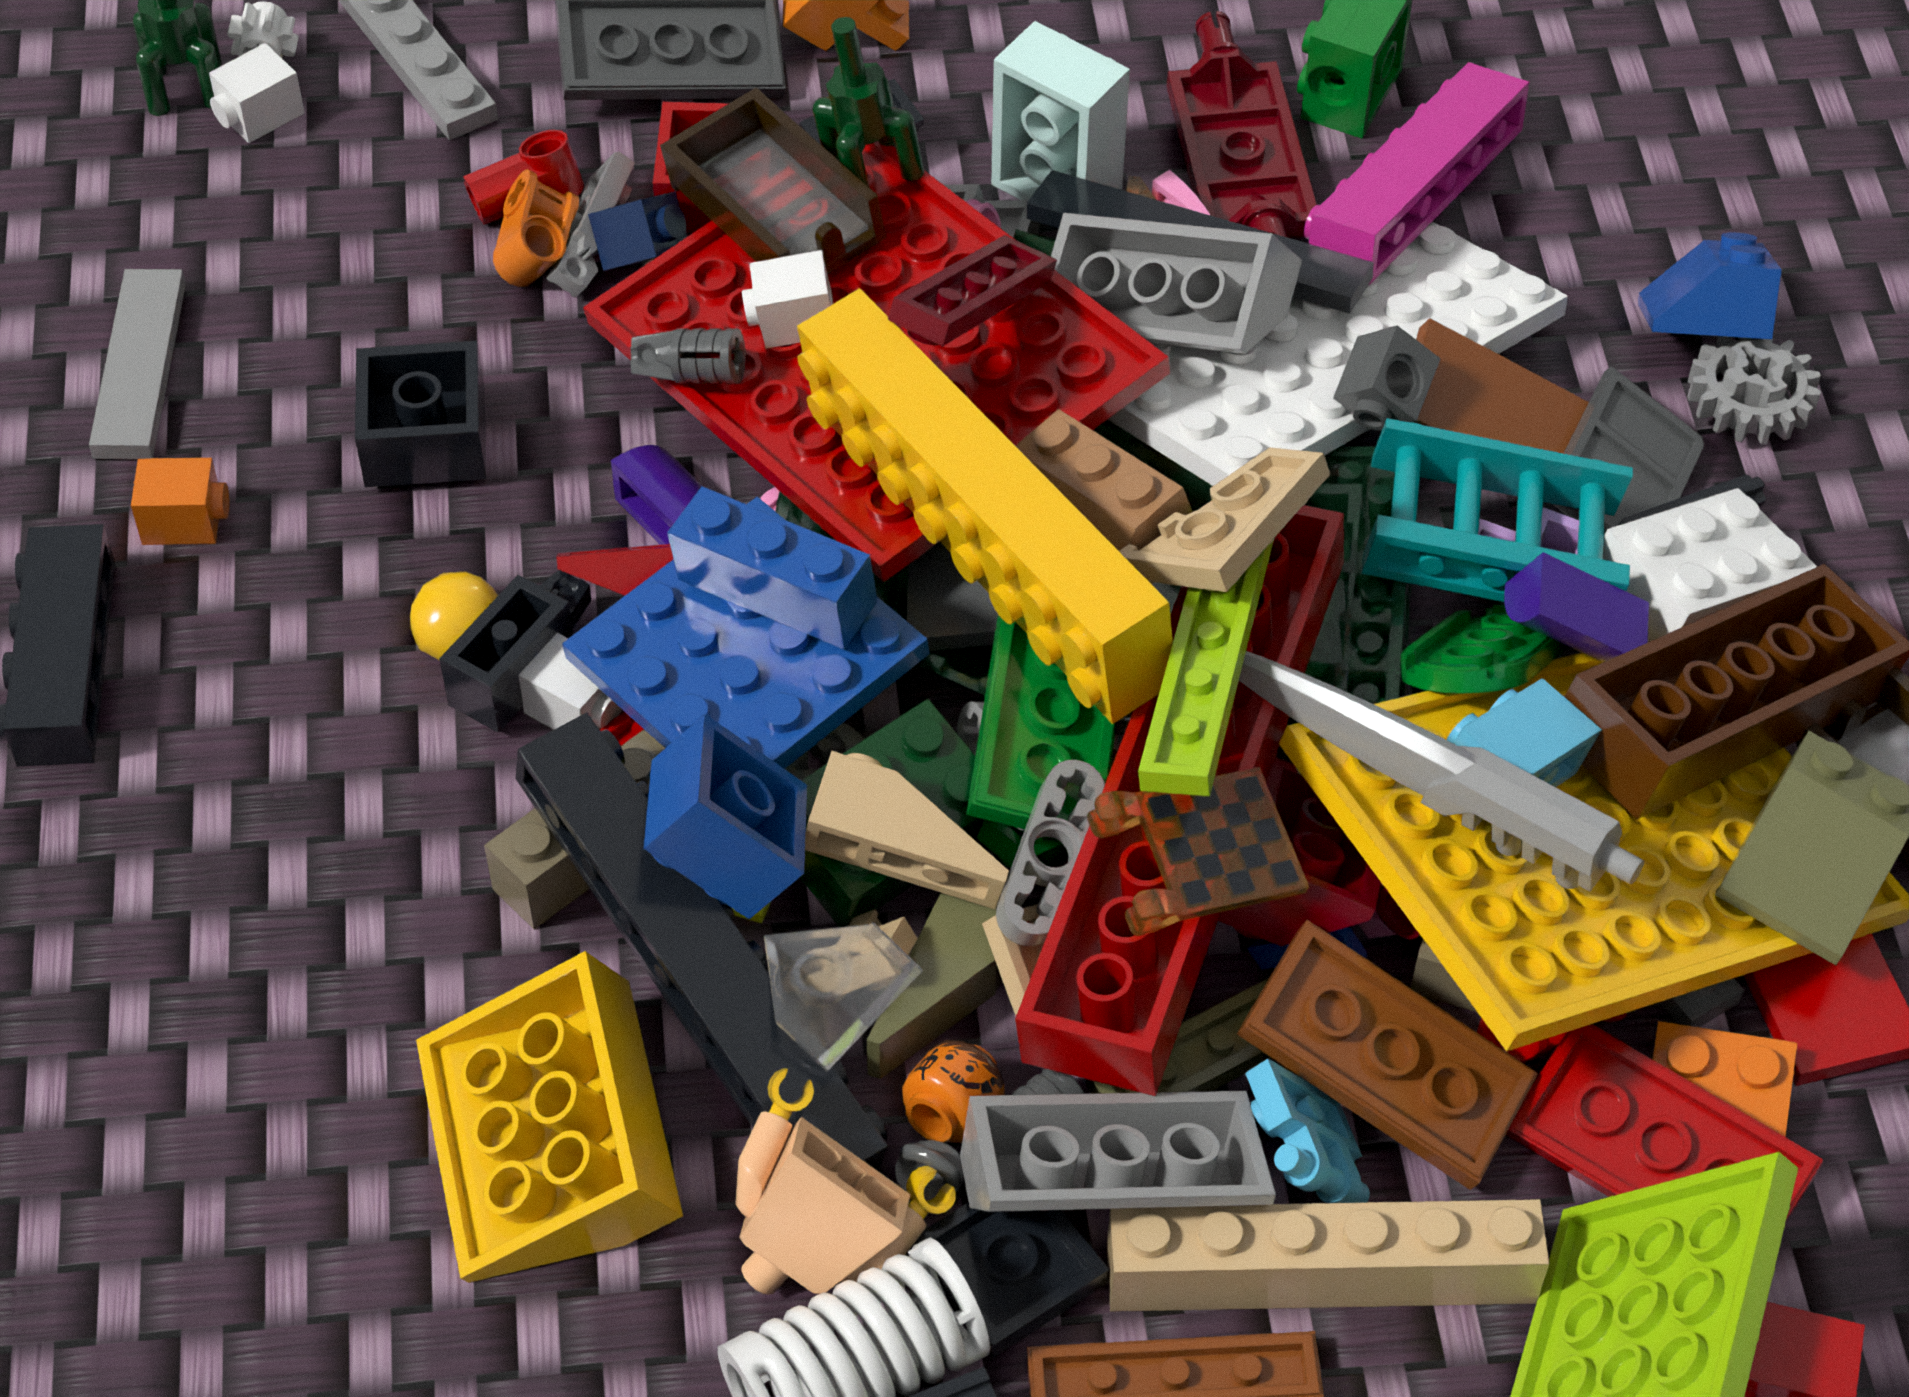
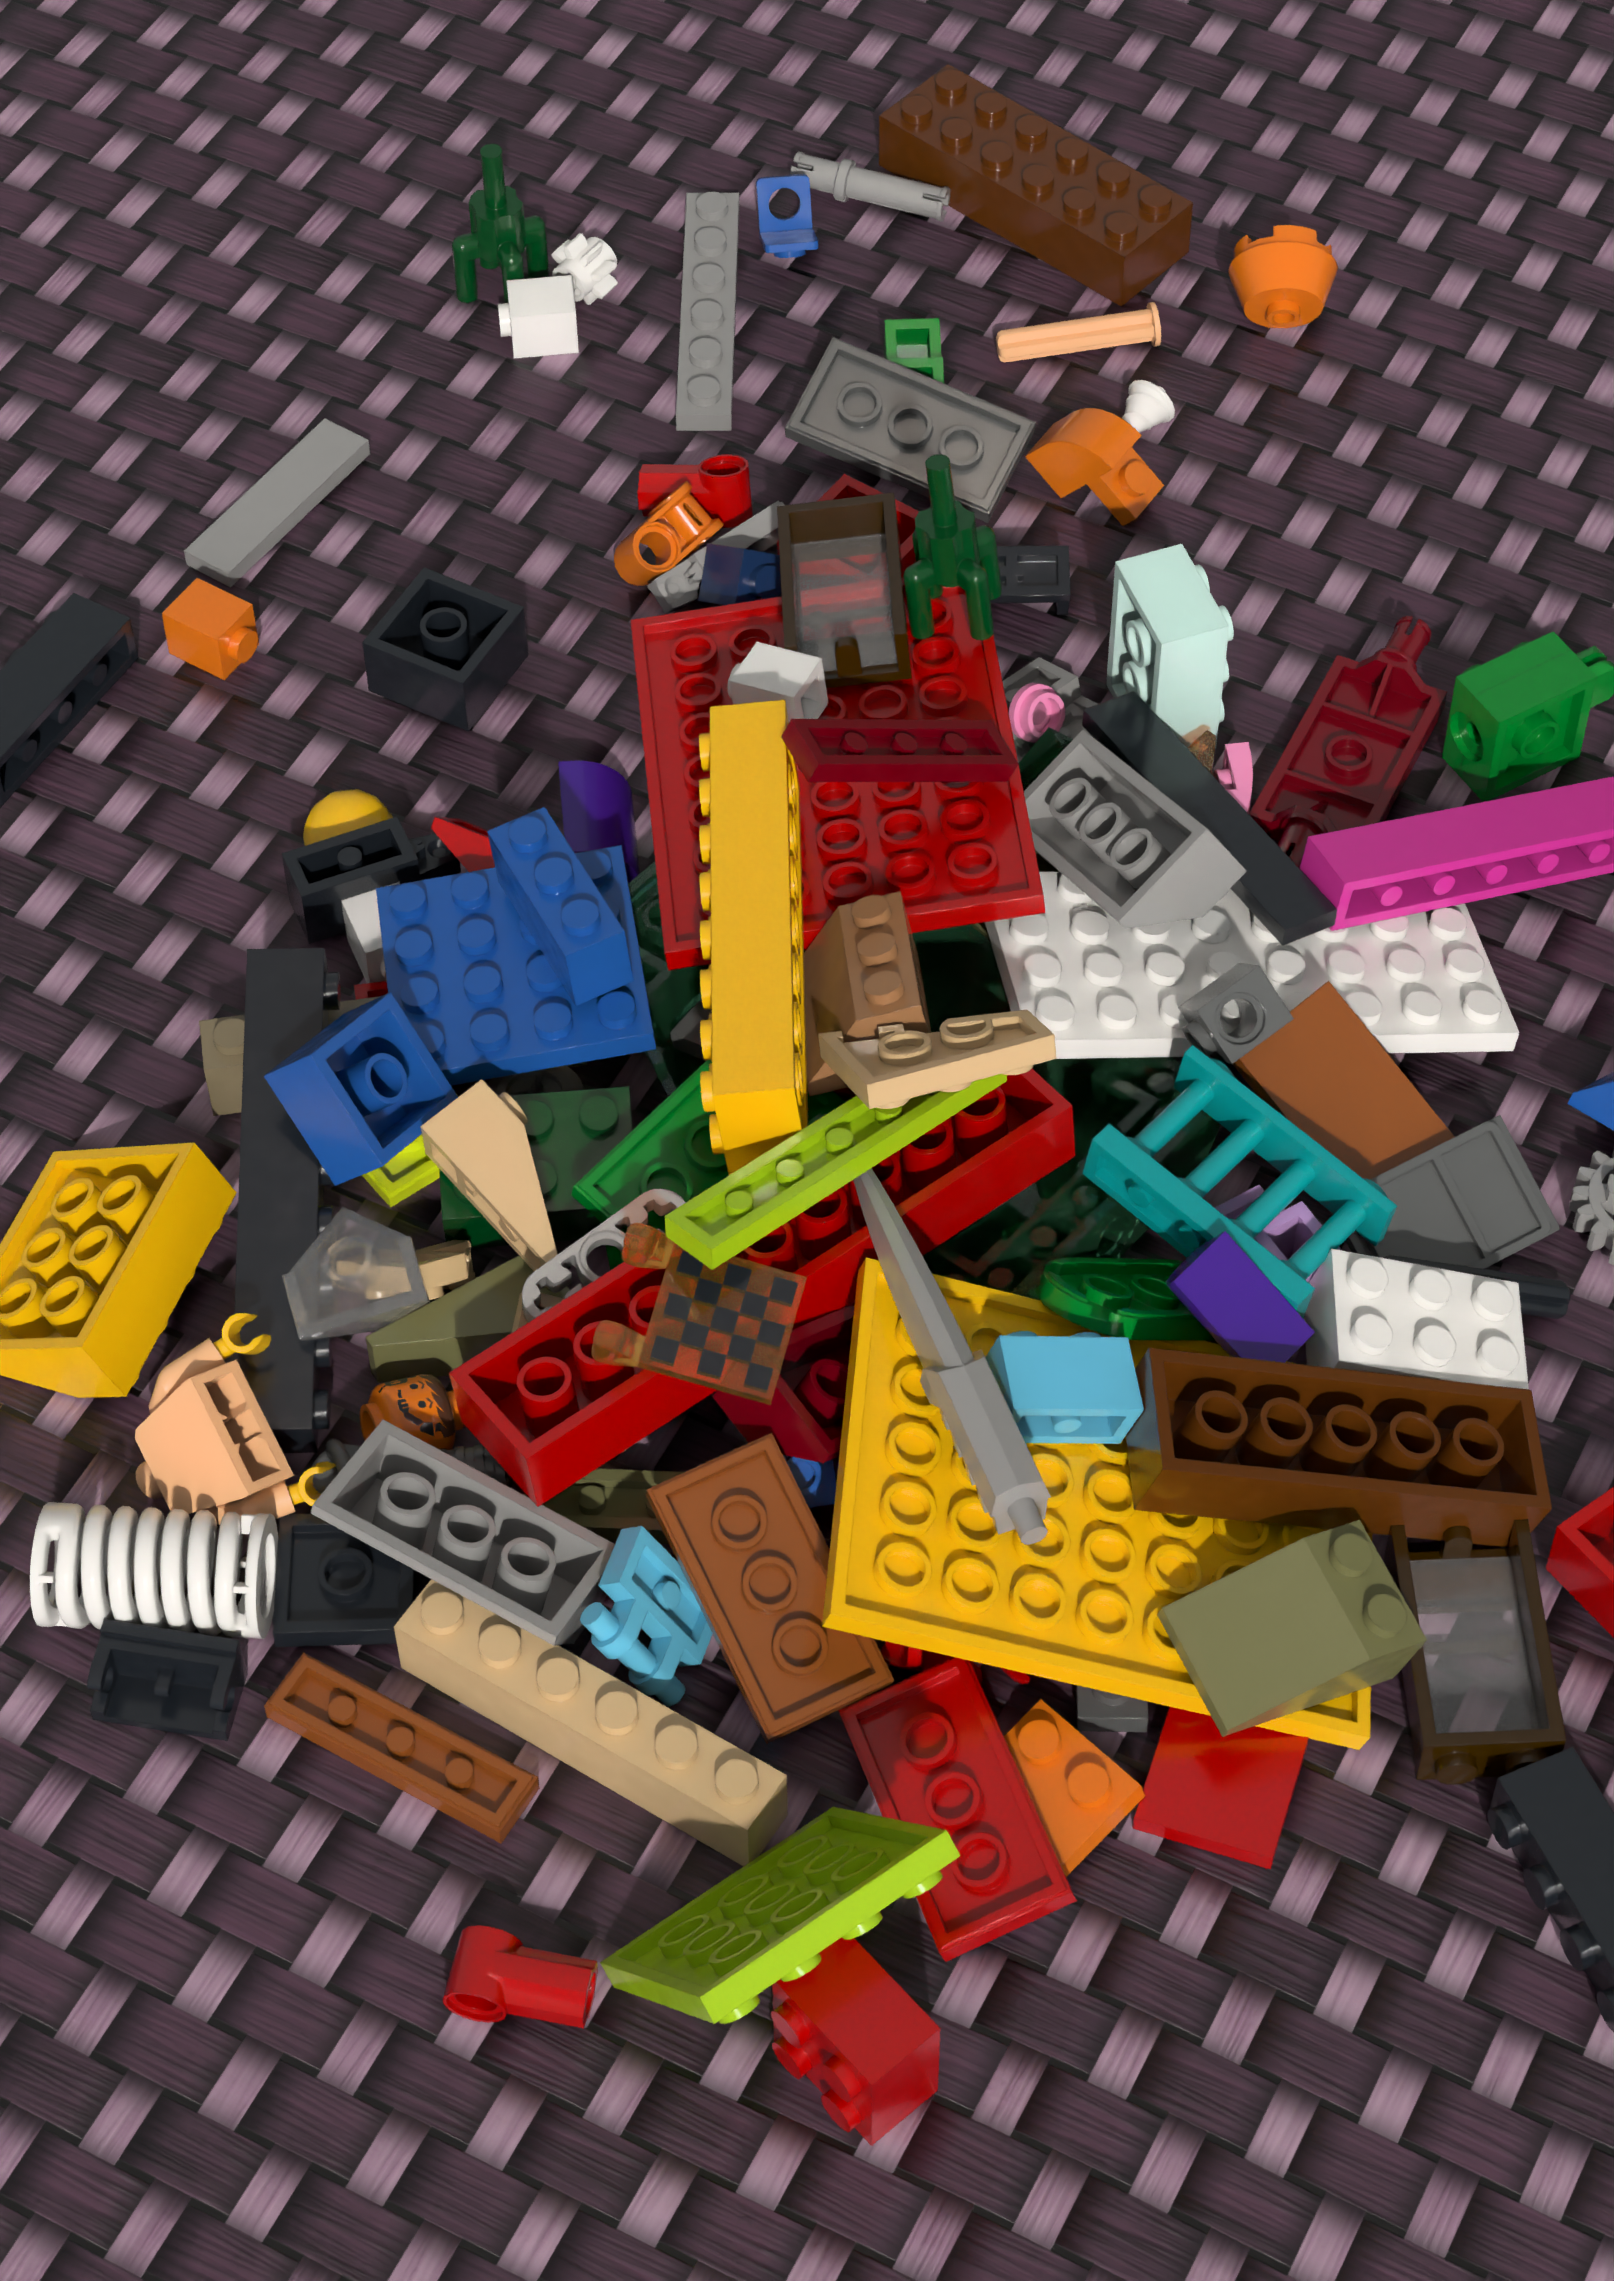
camera: 35 degrees right, 0 degrees up
dark grey hinge [630,328,746,384] -> none

